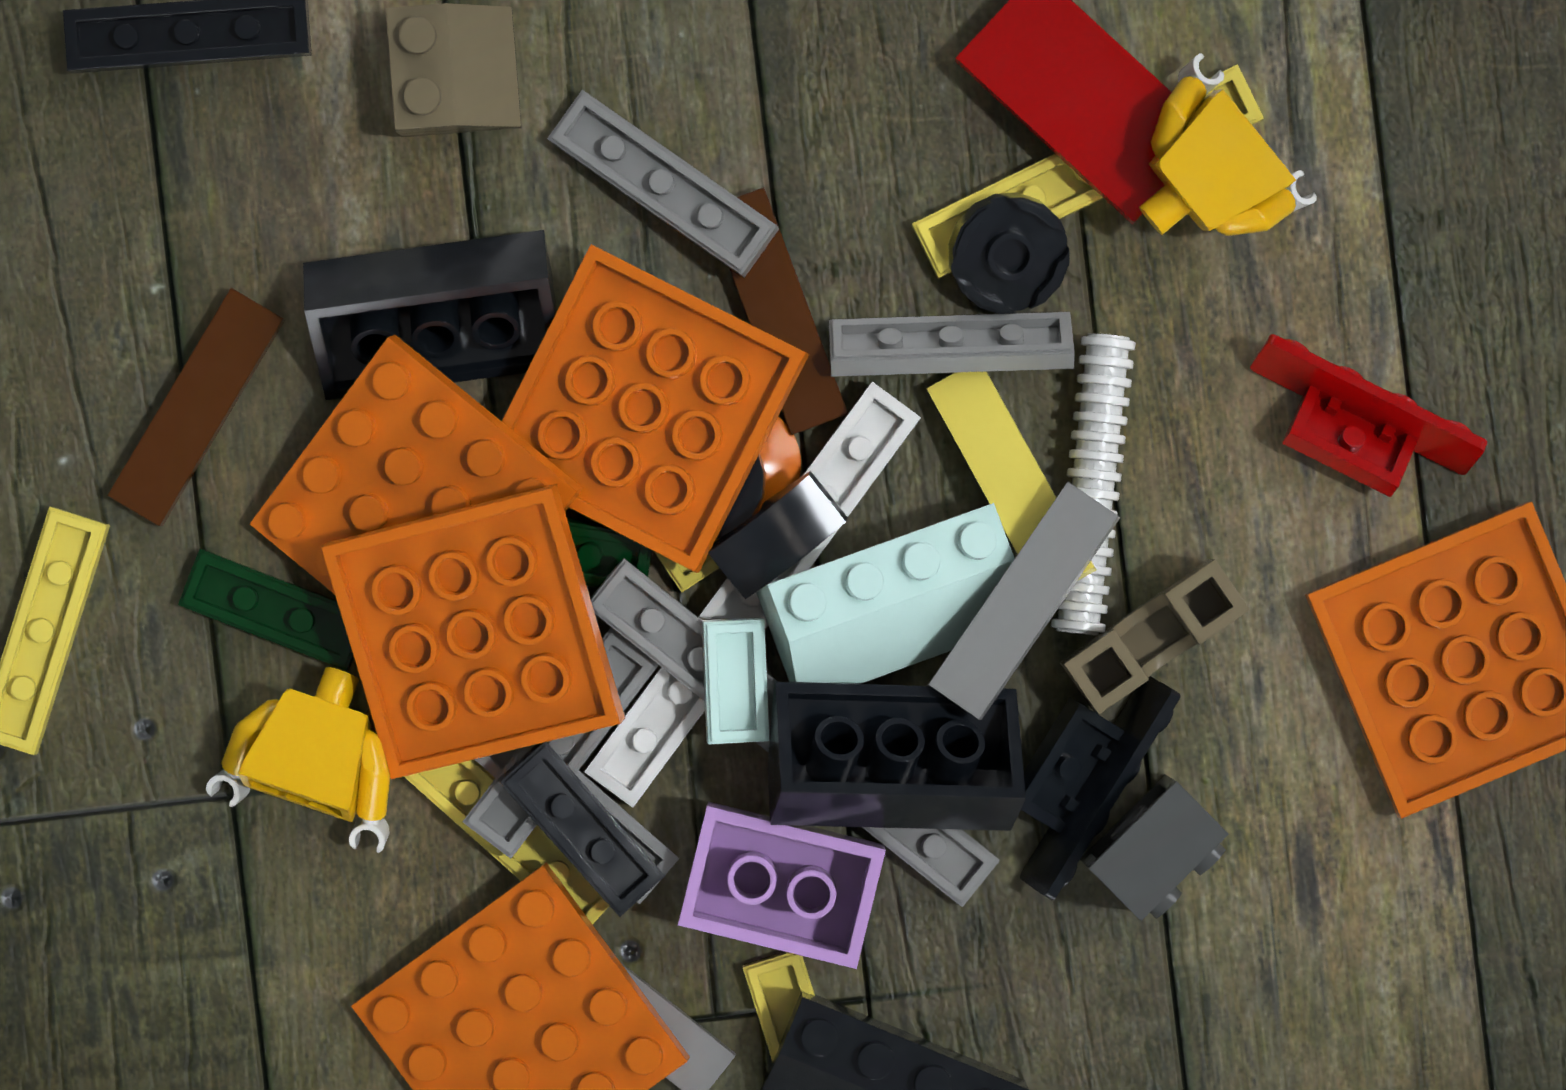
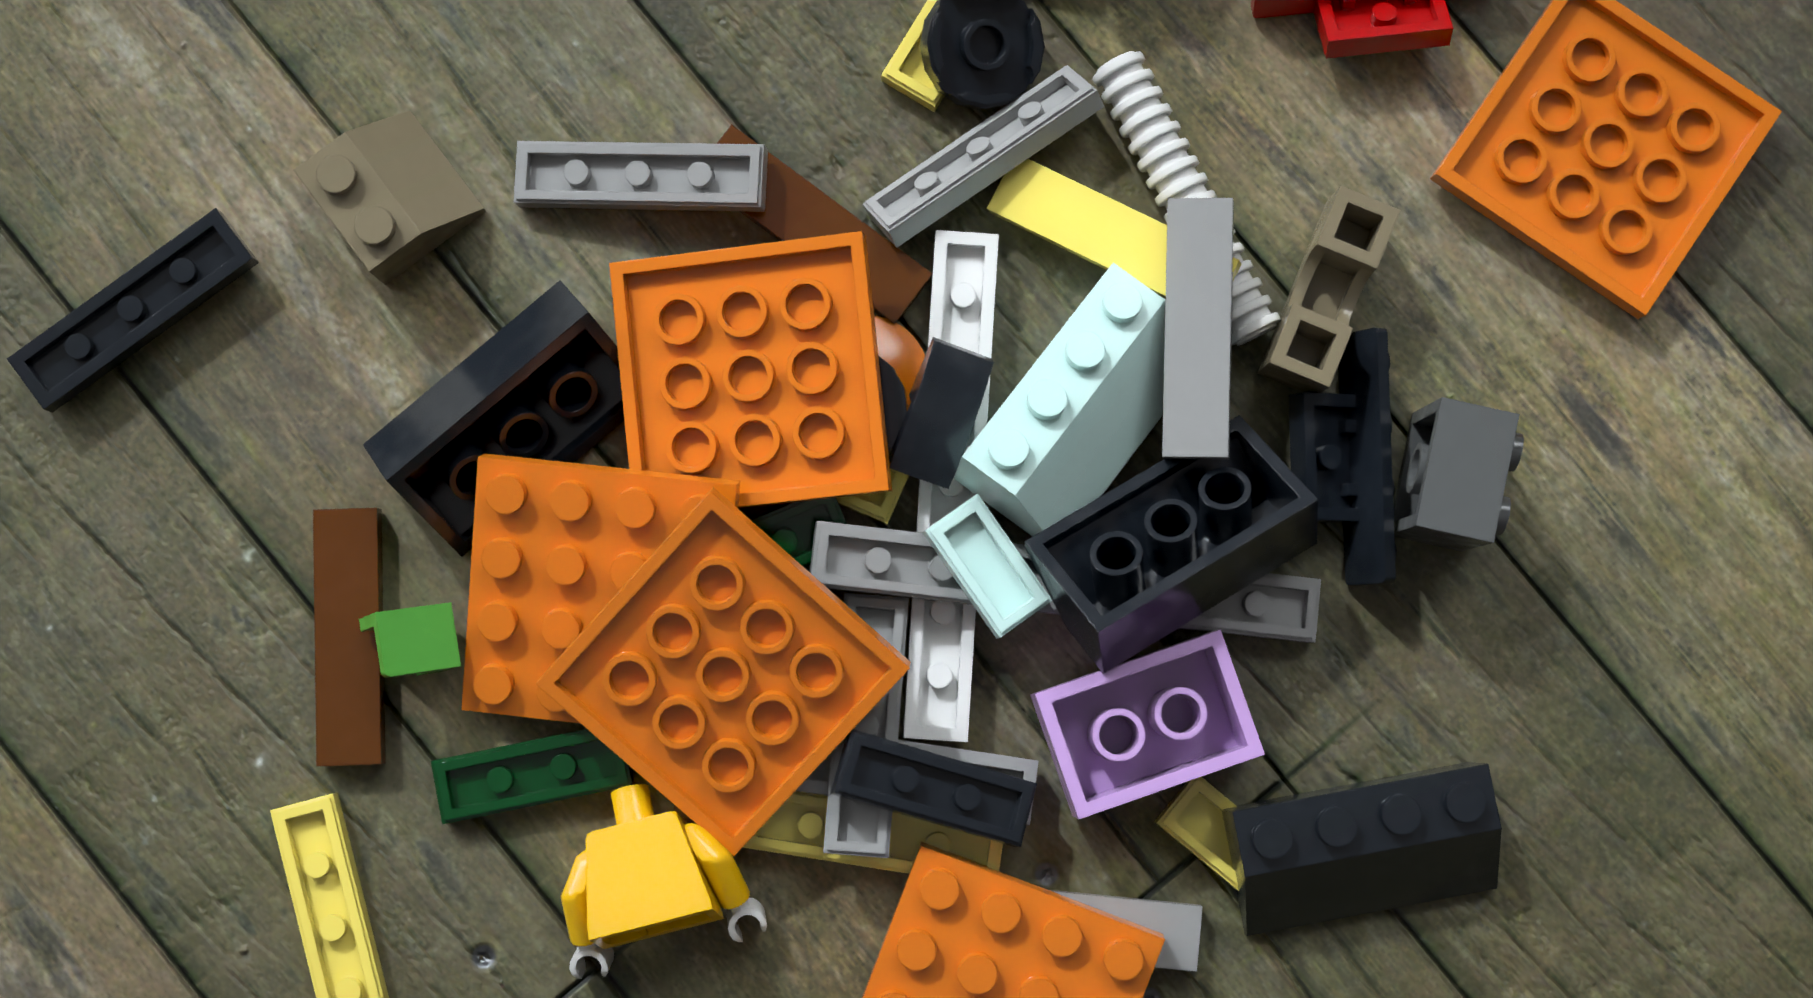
camera: 45 degrees left, 5 degrees down
none -> bright green panel [359,602,461,678]

